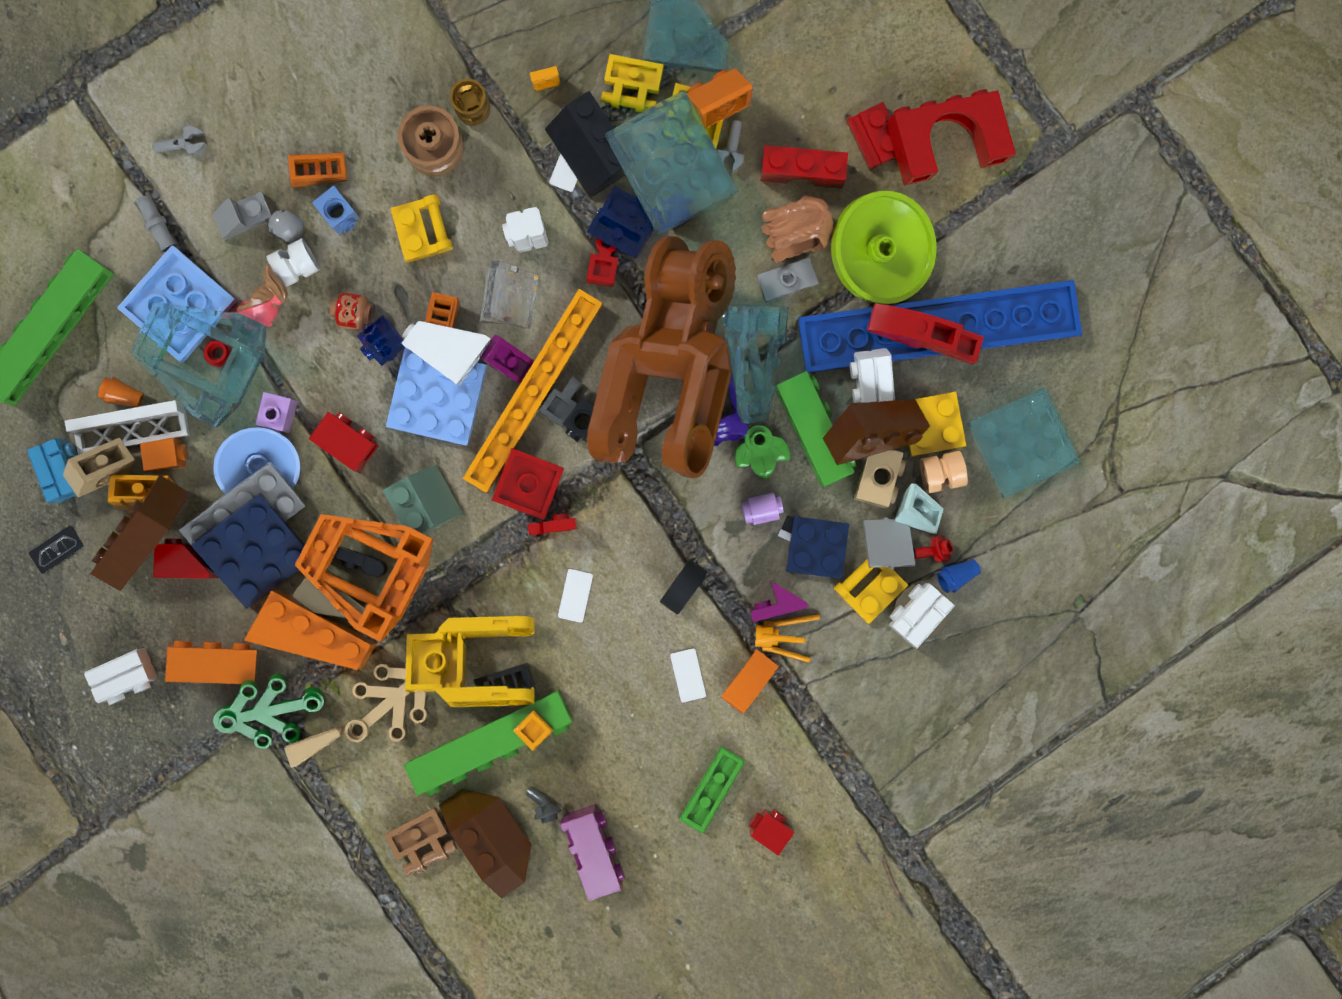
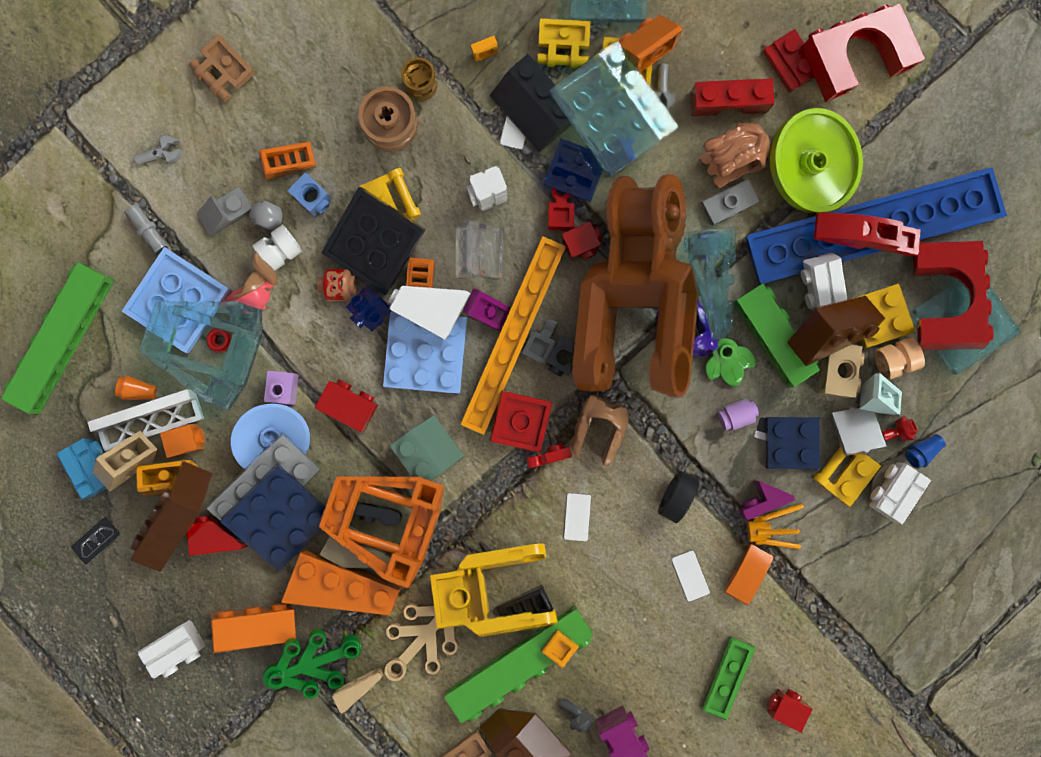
camera: 10 degrees left, 0 degrees up
none -> medium nougat plate [189,34,256,102]
none -> black plate [321,187,426,295]
none -> red brick [561,221,603,261]
none -> medium nougat piece [571,395,628,466]
none -> red arch [913,241,994,350]

